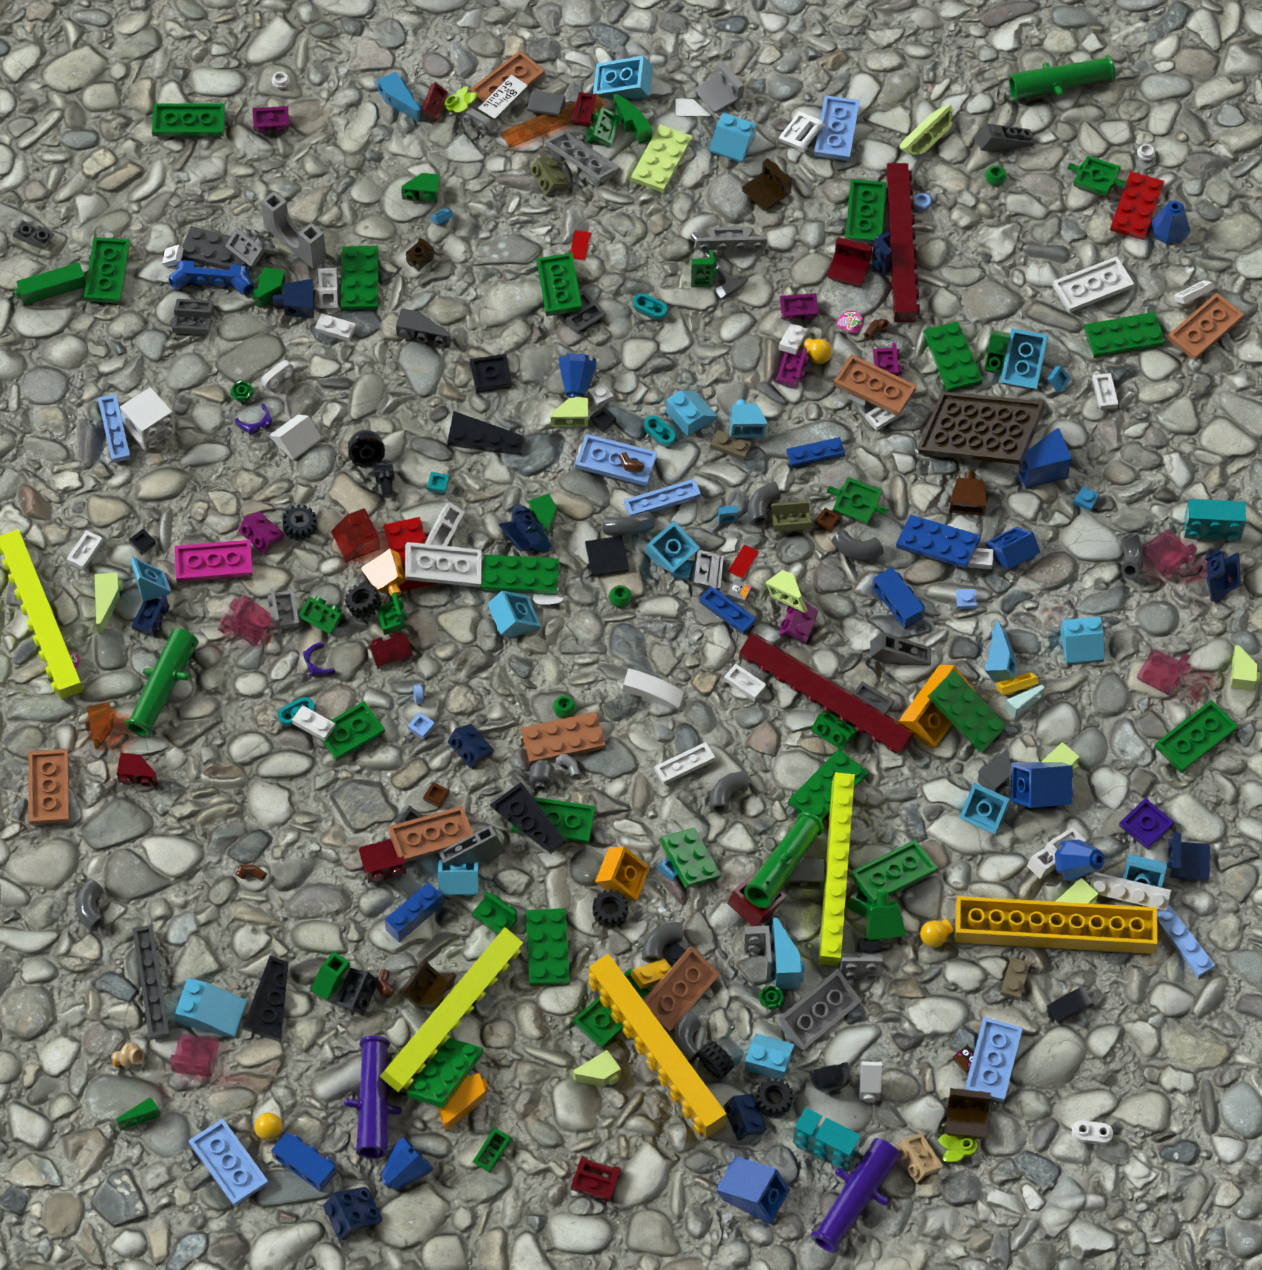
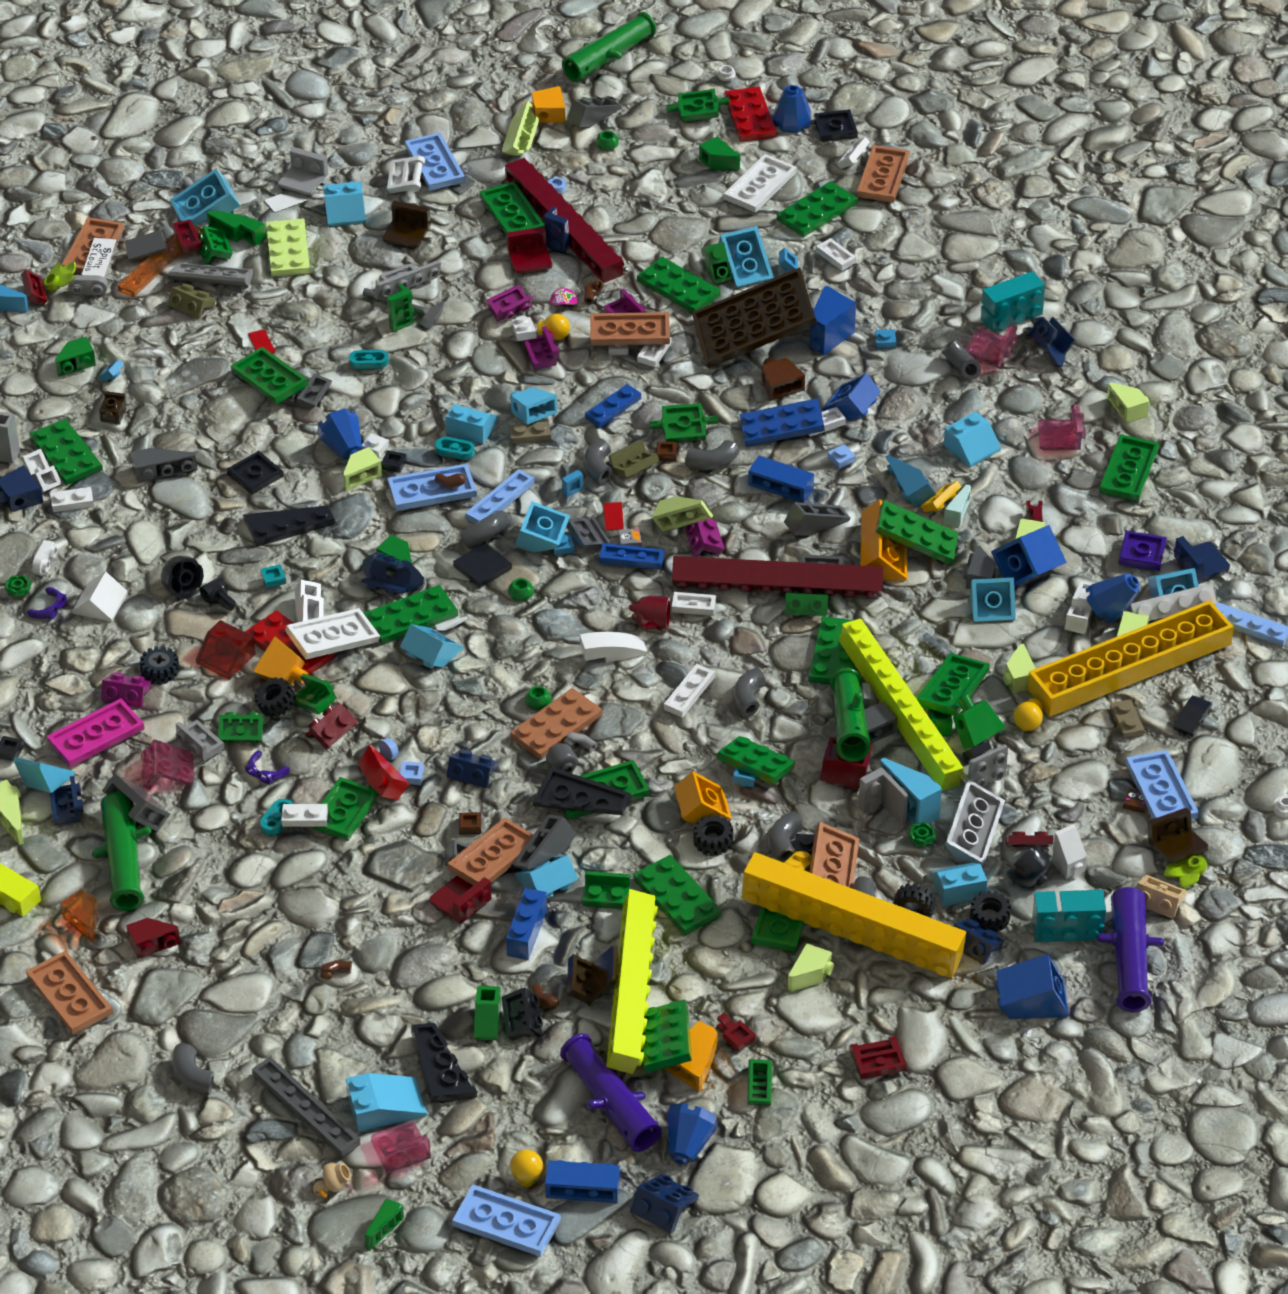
camera: 30 degrees left, 15 degrees down
none -> dark grey panel [102,773,170,832]
none -> red slope [358,745,410,801]
none -> light orange torso [522,86,566,123]
none -> dark red piece [629,596,671,631]
none -> green slope [699,137,741,171]
none -> dark red plate [716,1012,756,1052]
none -> black tile [814,109,858,142]
none -> light grey tile [861,683,871,709]
none -> yellowish green slope [1003,644,1036,693]
none -> dark red plate [1005,831,1054,848]
none -> dark red plate [1025,501,1043,522]

